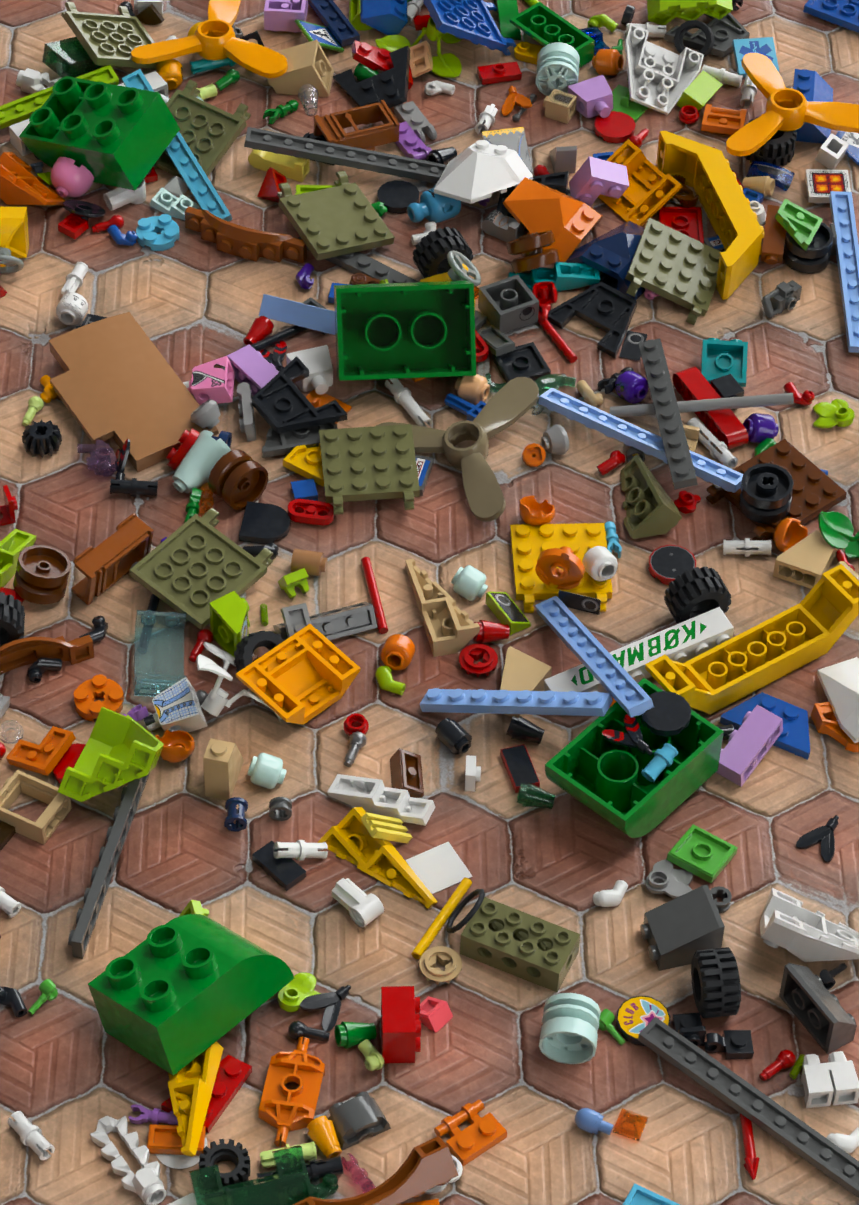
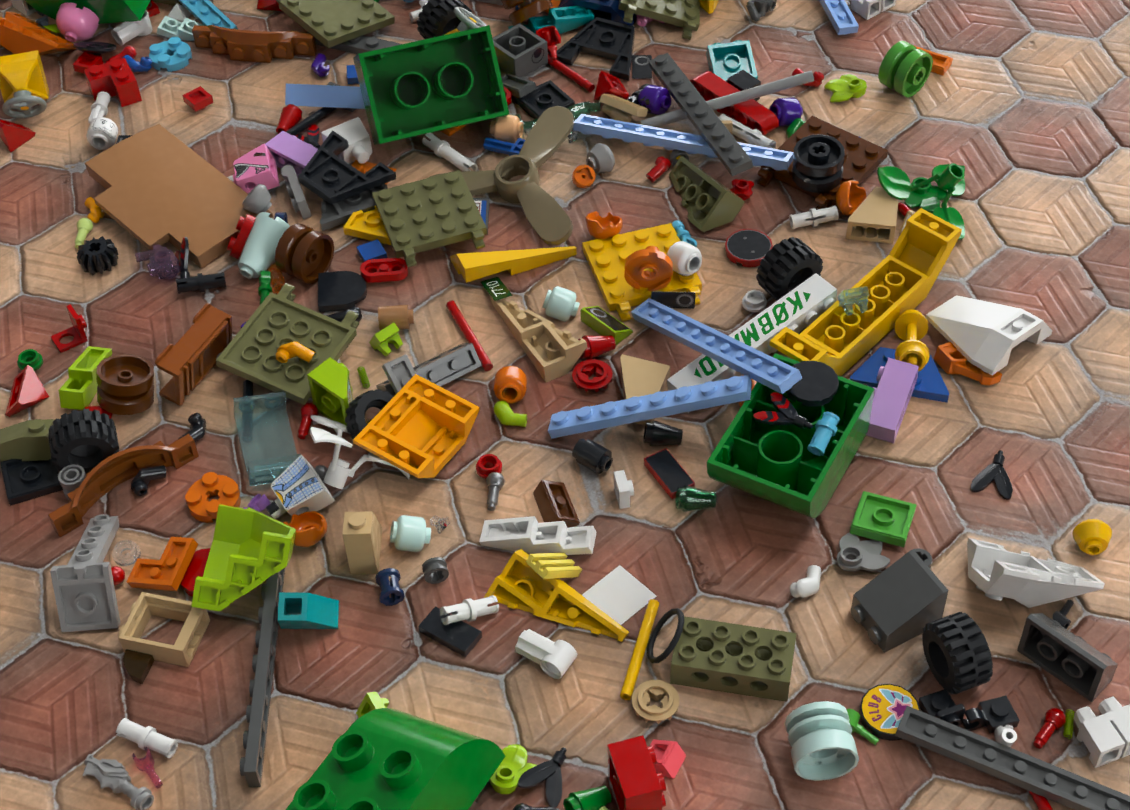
camera: 10 degrees left, 0 degrees up
none -> red brick [84,57,142,107]
none -> red plate [182,86,214,112]
none -> light orange arm [275,341,315,363]
none -> teal slope [278,592,339,629]
none -> clear piece [430,515,450,534]
none -> yellow wedge [450,246,577,283]
none -> dark green sticker [480,277,513,301]
none -> red slope [594,70,629,100]
none -> tan tile [599,94,648,117]
none -> white plate [742,290,767,312]
none -> clear light blue tile [838,286,870,316]
none -> yellow piece [894,309,930,372]
none -> white arm [994,725,1017,747]

